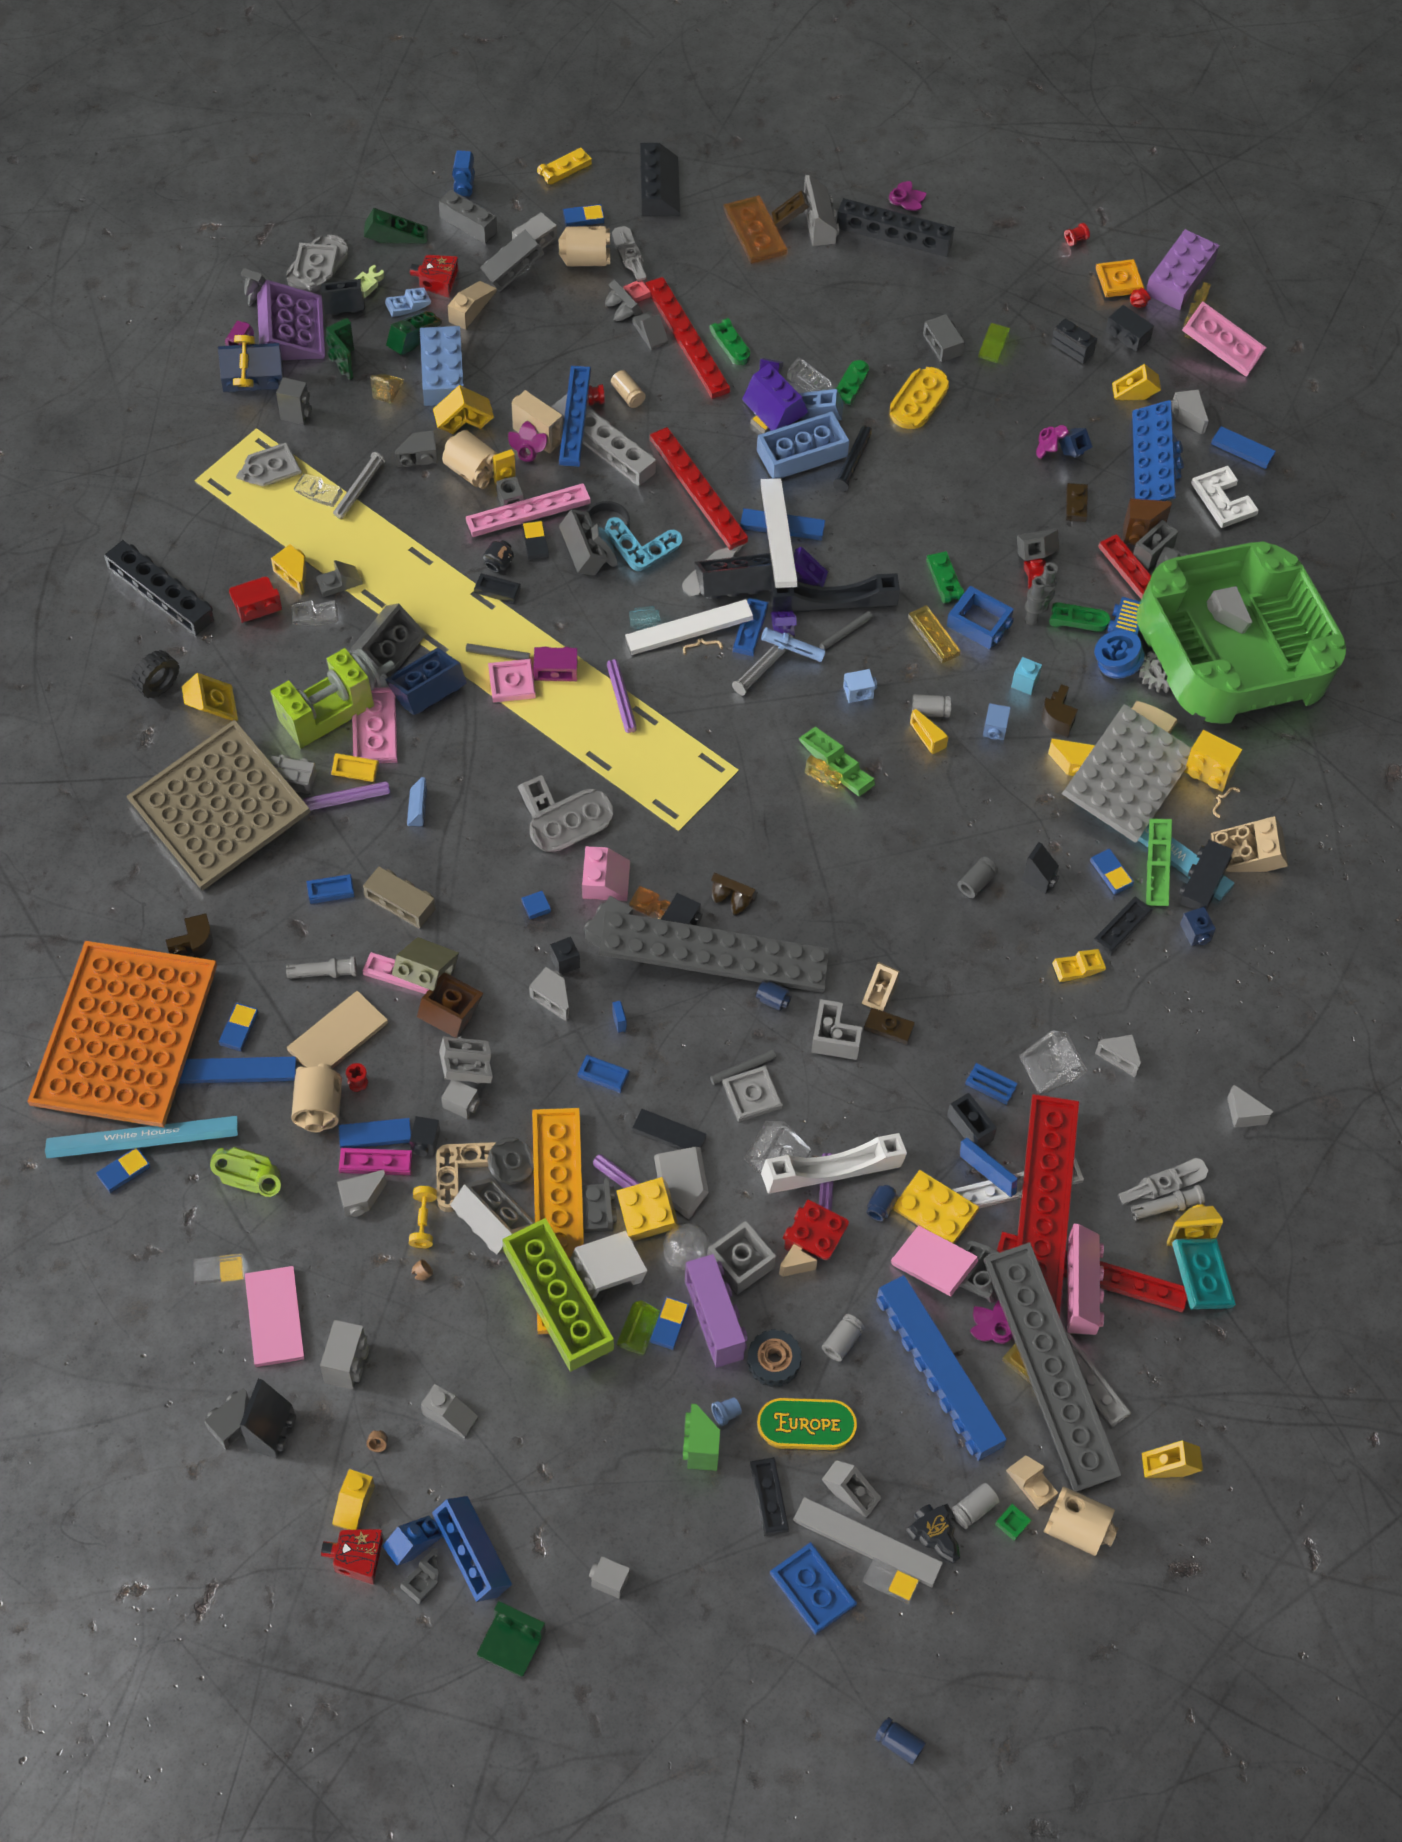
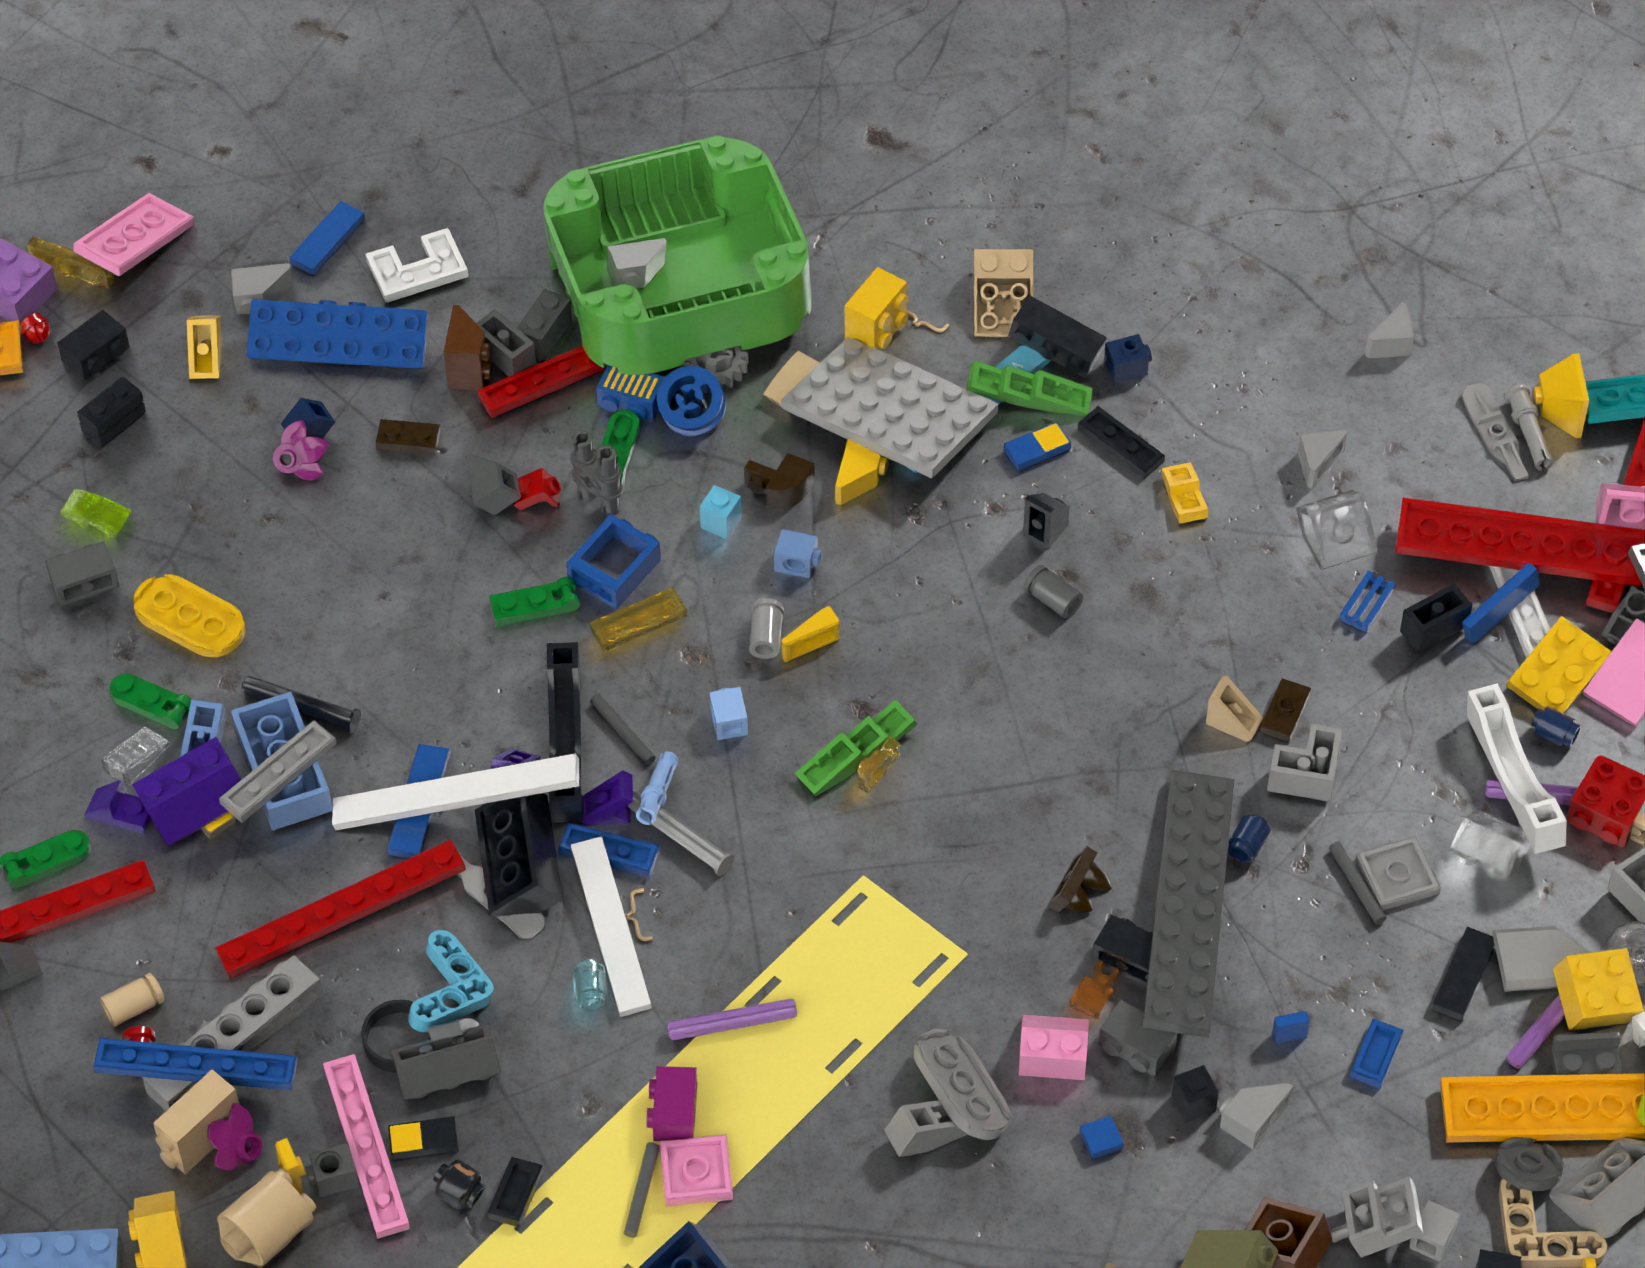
camera: 85 degrees left, 5 degrees down
none -> light grey tile [219,720,337,823]

